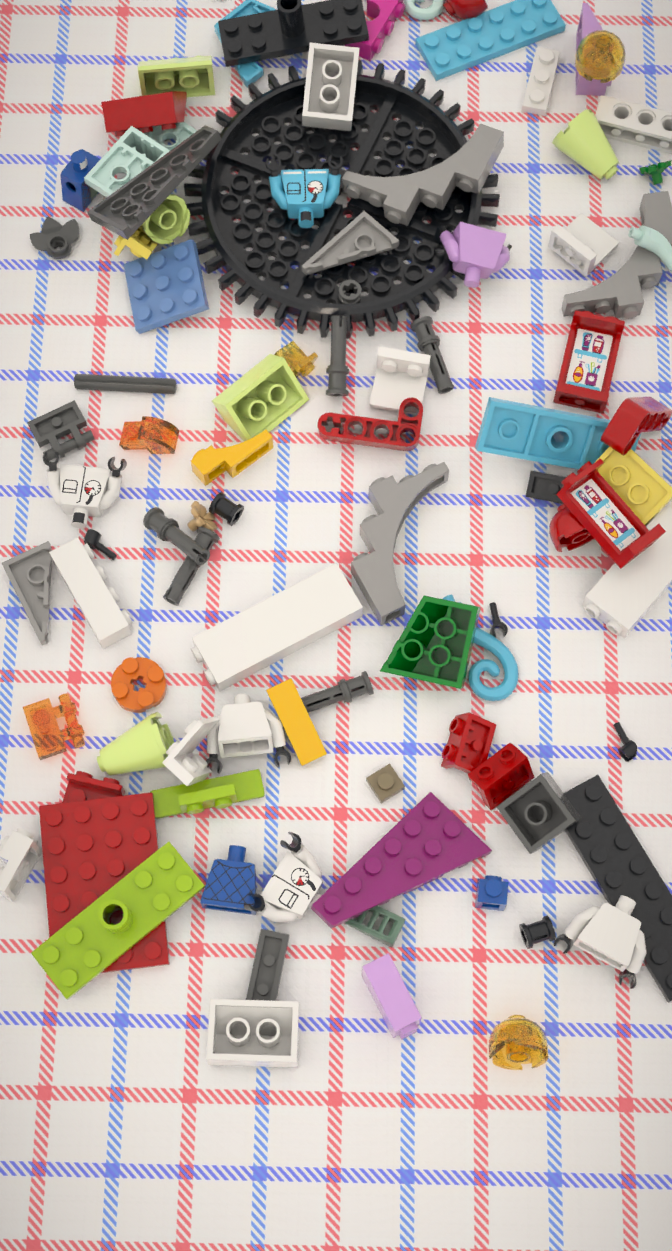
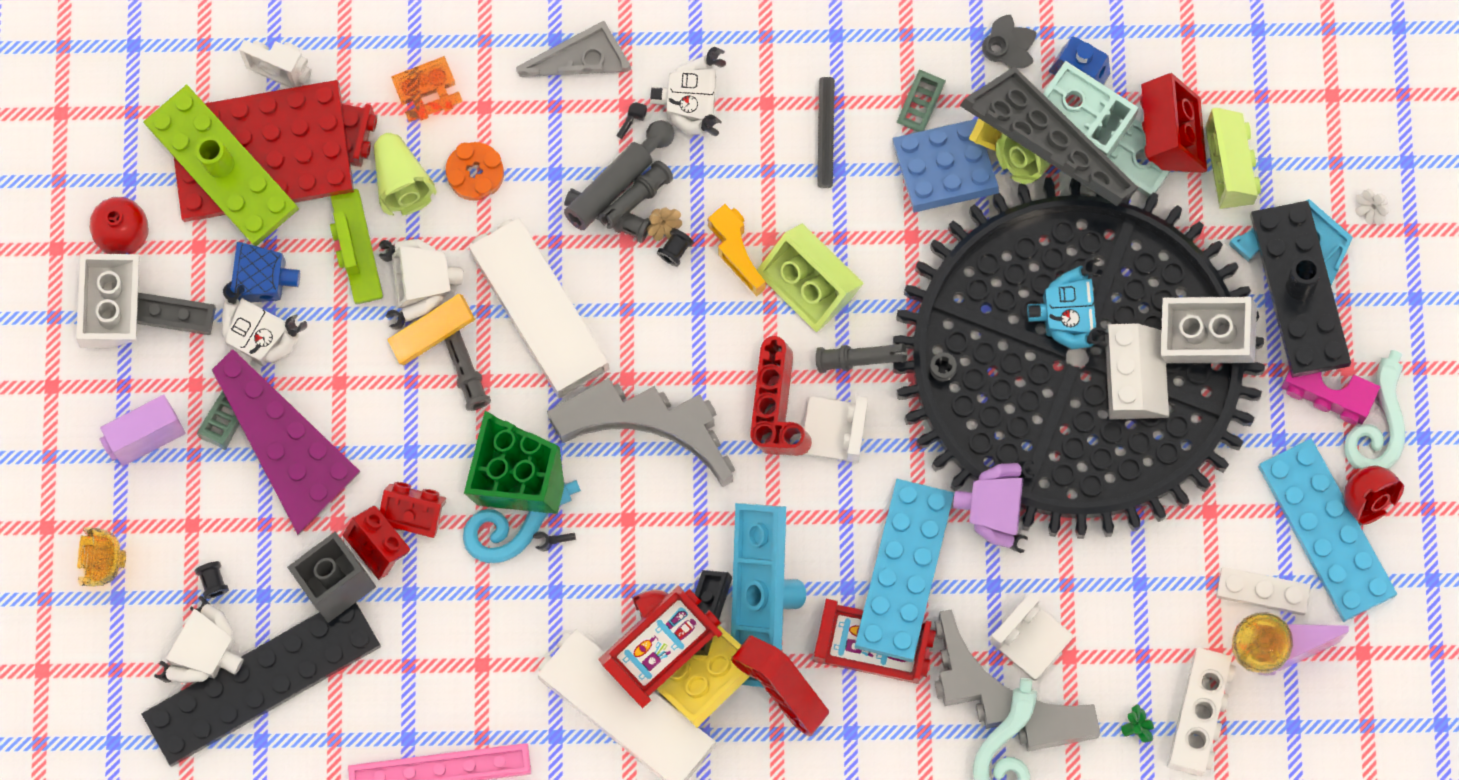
camera: 90 degrees right, 5 degrees up
dark grey plate [27,400,95,461] -> none
white brick [49,537,133,649] -> none
clear orange brick [119,416,180,454] -> none
white bracket [162,716,220,786] -> none
clear yellow bracket [274,341,318,378] -> none
light grey wing [302,211,399,275] -> none
light grey arch [342,123,504,226] -> none
dark tan plate [366,764,405,804] -> none
dark grey pin [410,316,454,394] -> none
blue brick [475,875,509,911] -> none
yellowish green cone [552,109,619,180] -> none
black hand [613,722,637,762] -> none
none -> red cylinder [89,197,149,254]
none -> dark grey piece [564,120,674,230]
none -> medium azure plate [855,479,954,662]
none -> sand green slope [896,69,946,132]
none -> white slope [1105,324,1169,419]

